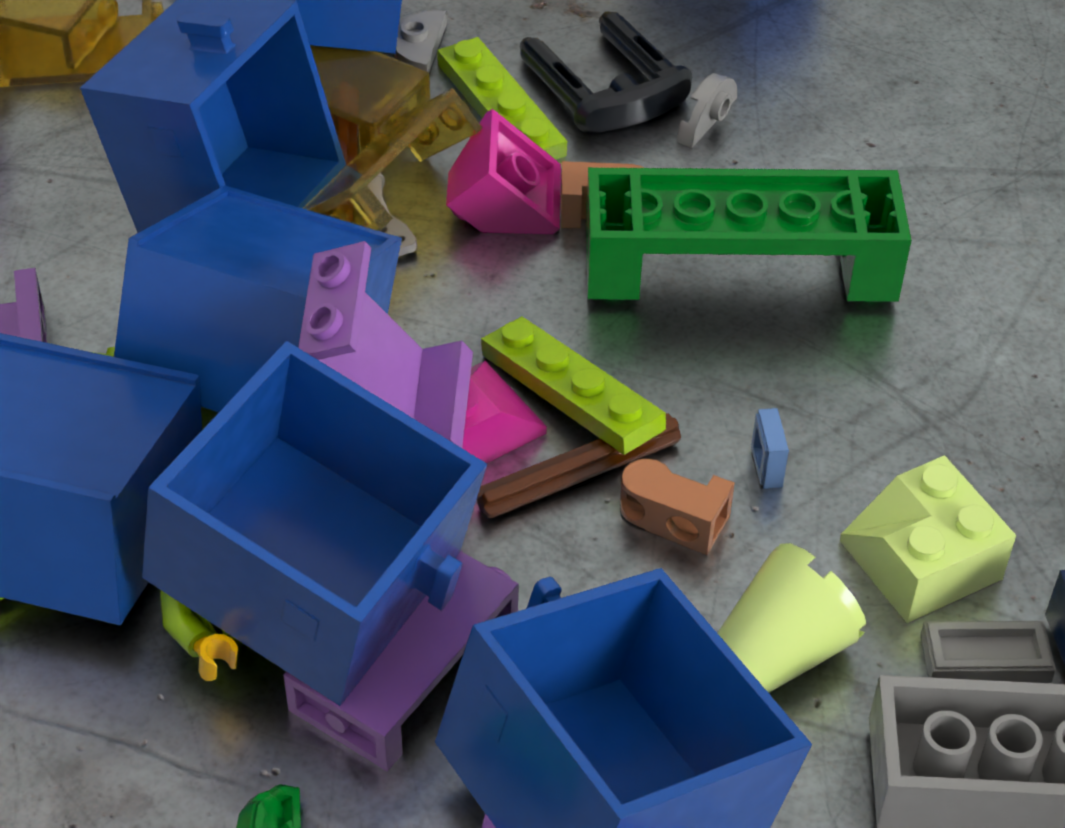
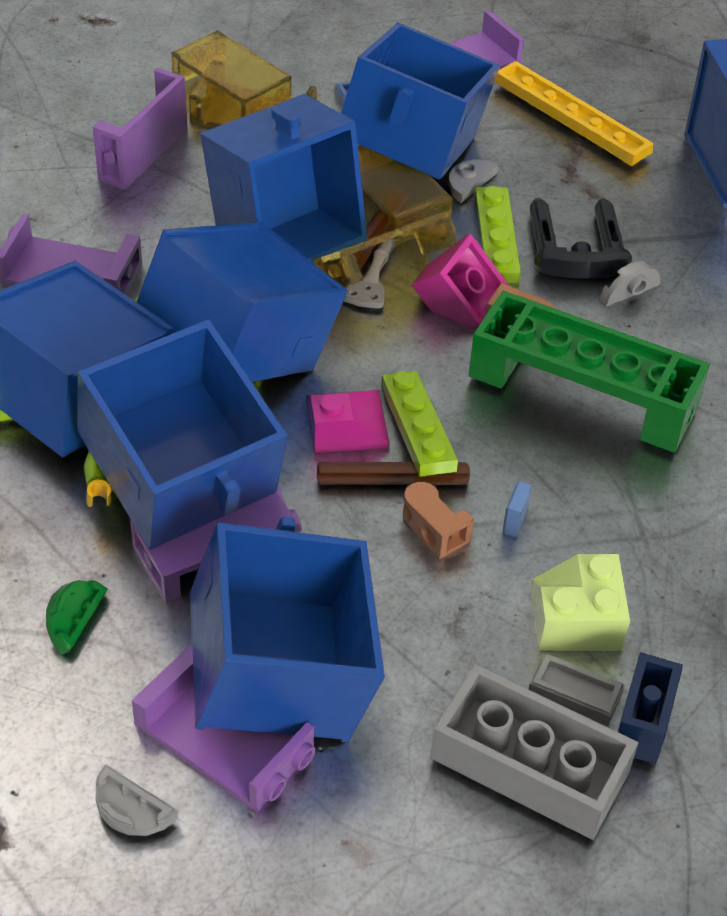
camera: 25 degrees right, 0 degrees up
medium lavender panel [298,241,473,448] -> none
yellowish green cone [717,543,866,693] -> none

